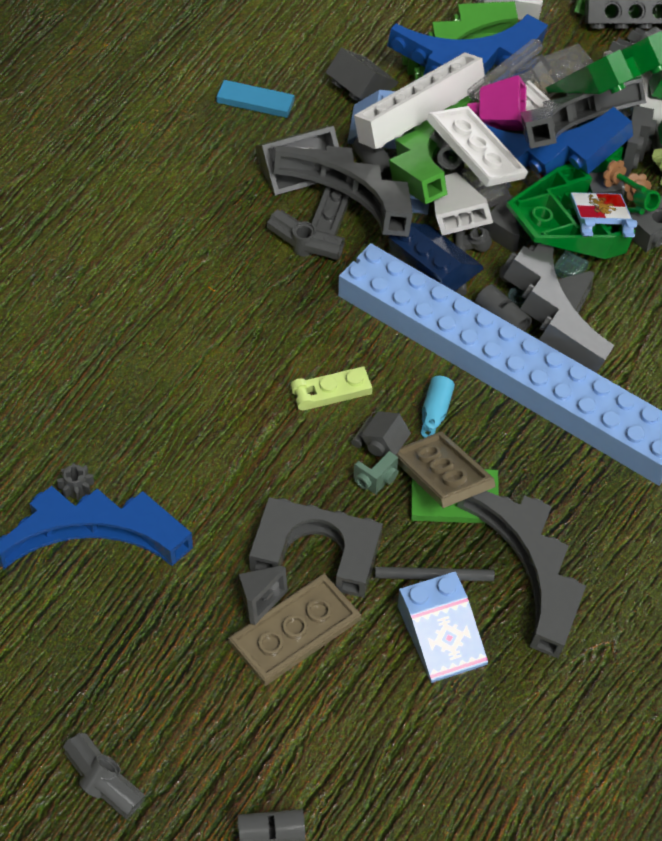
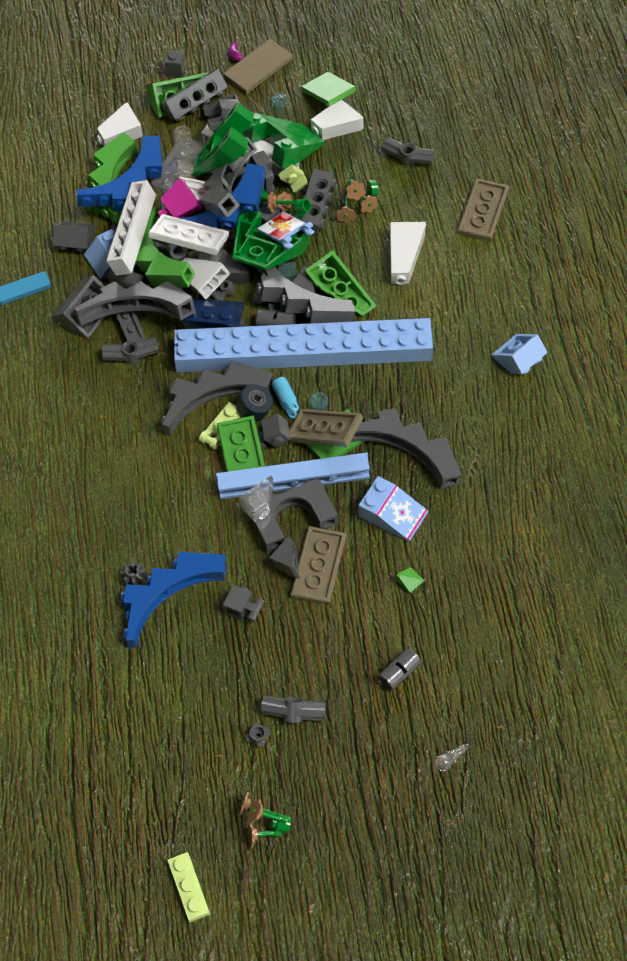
camera: 35 degrees left, 5 degrees up
sand green bracket [353,451,399,495] -> none
dark grey bar [375,567,494,581] -> none
clear axle [467,39,543,101] -> none
none -> dark grey arch [161,361,274,436]
none -> clear tile [174,126,191,143]
none -> light blue tile [216,452,370,499]
none -> bright green tile [217,415,265,472]
none -> dark grey brick [223,585,265,622]
none -> black wheel [236,384,273,421]
none -> clear slope [239,476,274,522]
none -> dark grey plate [246,723,271,747]
none -> bright green wedge [305,250,376,317]
none -> clear light blue tile [310,392,329,410]
none -> bright green slope [396,567,424,593]

